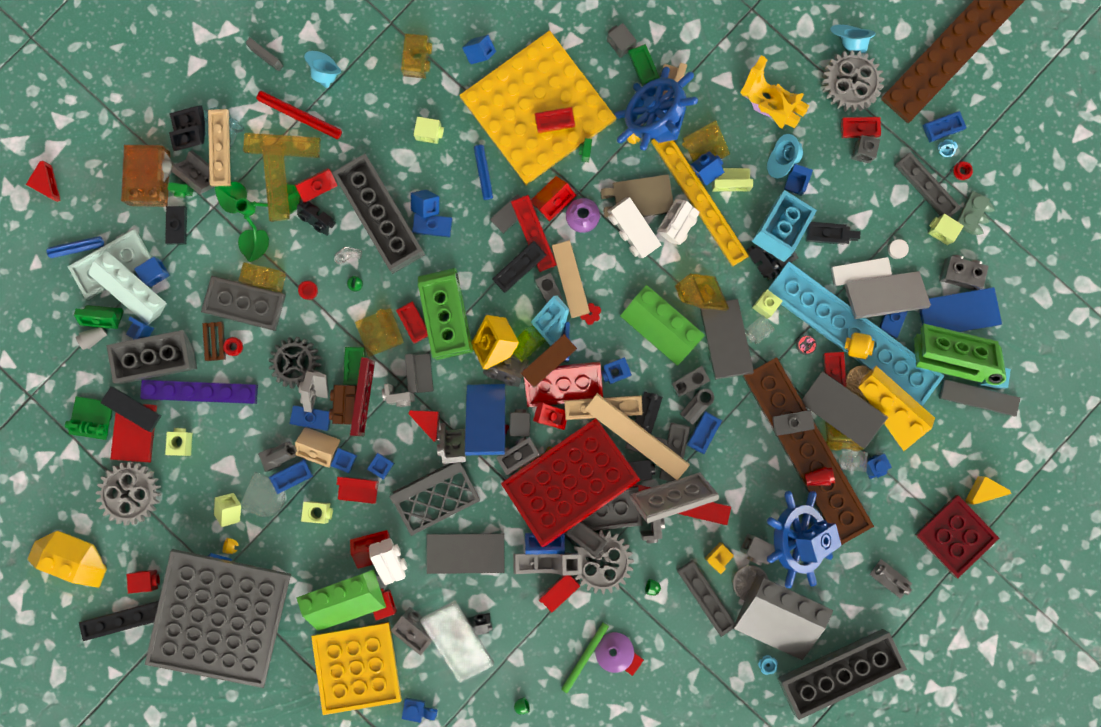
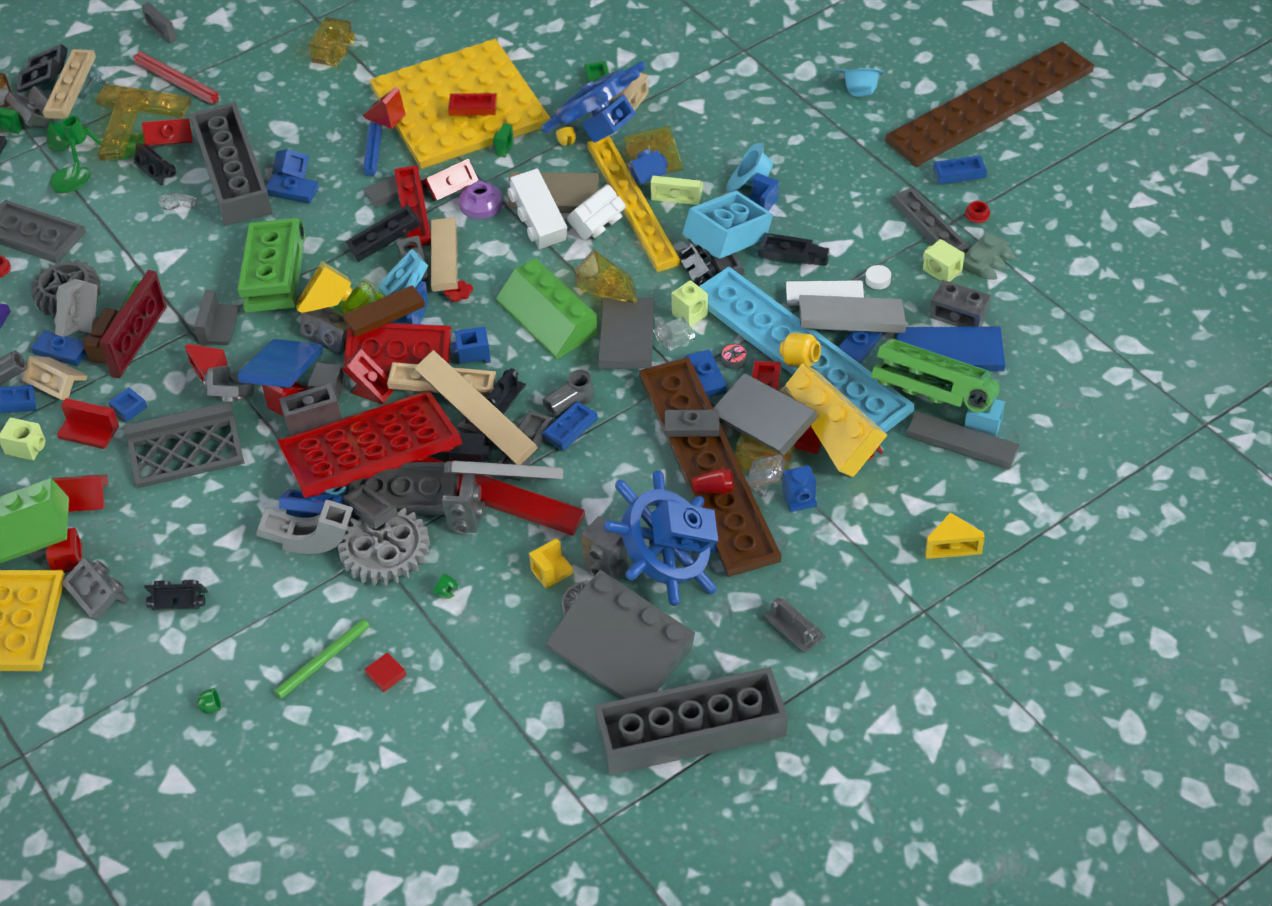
camera: 10 degrees right, 35 degrees down
clear yellow brick [239,262,286,293] -> none
red tile [298,281,318,300] -> none
medium azure piece [304,51,341,88] -> none
blue plate [331,448,357,473] -> none
green hinge [347,276,363,292] -> none
clear yellow hinge [355,308,404,357] -> none
white brick [369,538,408,585] -> none
light grey bracket [382,384,415,407] -> none
red plate [396,301,428,344] -> none
blue plate [402,698,438,723] -> none
yellowish green brick [414,117,444,144] -> none
clear tile [420,601,494,683] -> none
dark grey tile [427,533,505,574] -> none
blue panel [462,35,496,64] -> none
red panel [539,575,580,613] -> none
medium lavender dish [595,632,634,673] -> none
dark grey brick [607,23,637,58] -> none
dark grey leg [671,366,710,397] -> none
dark grey tile [676,560,735,637] -> none
yellow hips [740,55,810,129] -> none
medium azure plate [758,655,778,675] -> none
light grey gear [821,50,884,112] -> none
red plate [841,117,881,138] -> none
dark grey brick [851,135,880,164] -> none
dark red plate [914,495,1000,578] -> none
medium azure plate [938,139,958,157] -> none
none -> red slope [362,86,406,129]
none -> blue plate [685,349,727,397]

